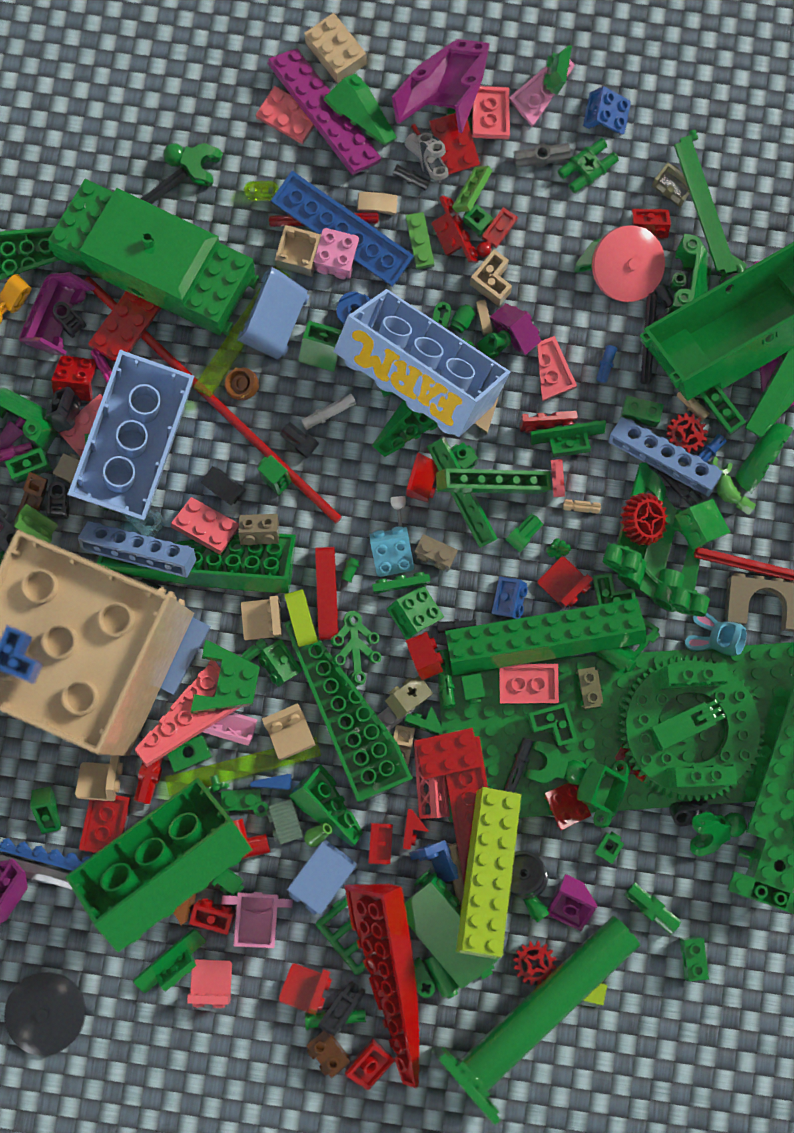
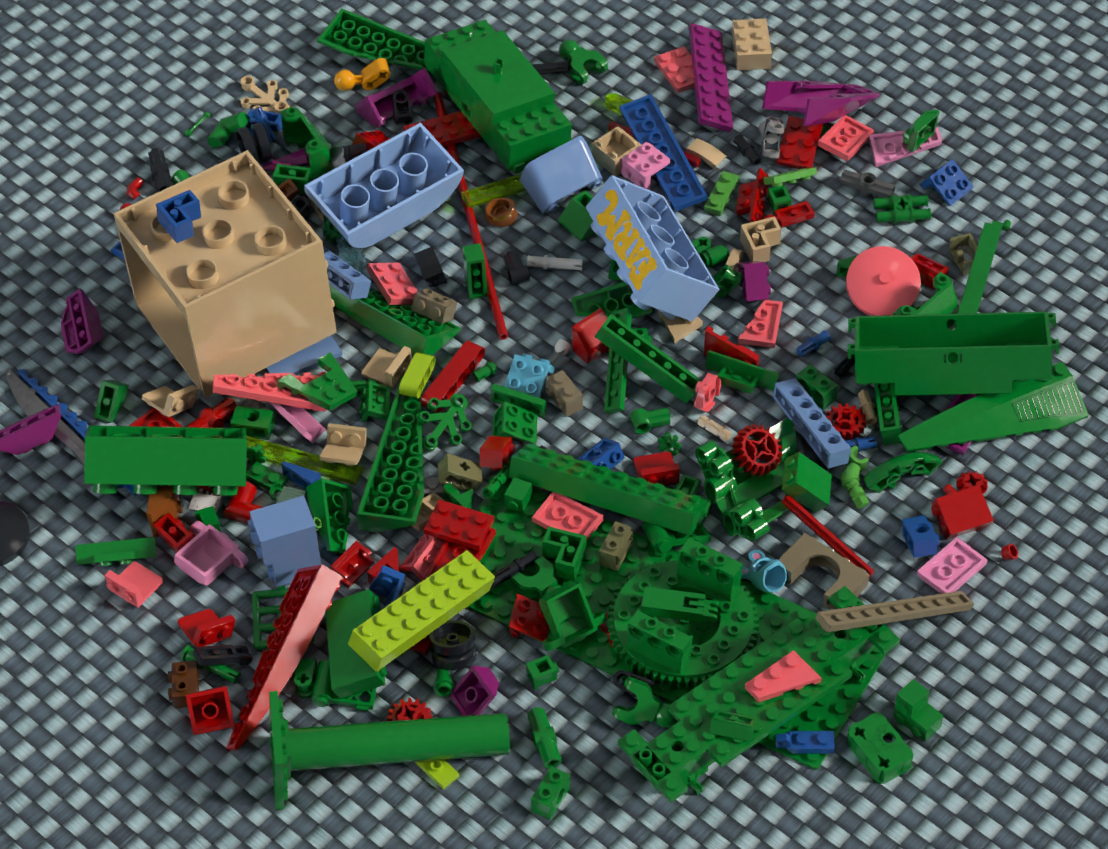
camera: 35 degrees right, 30 degrees down
green wedge [324,73,397,146] -> none

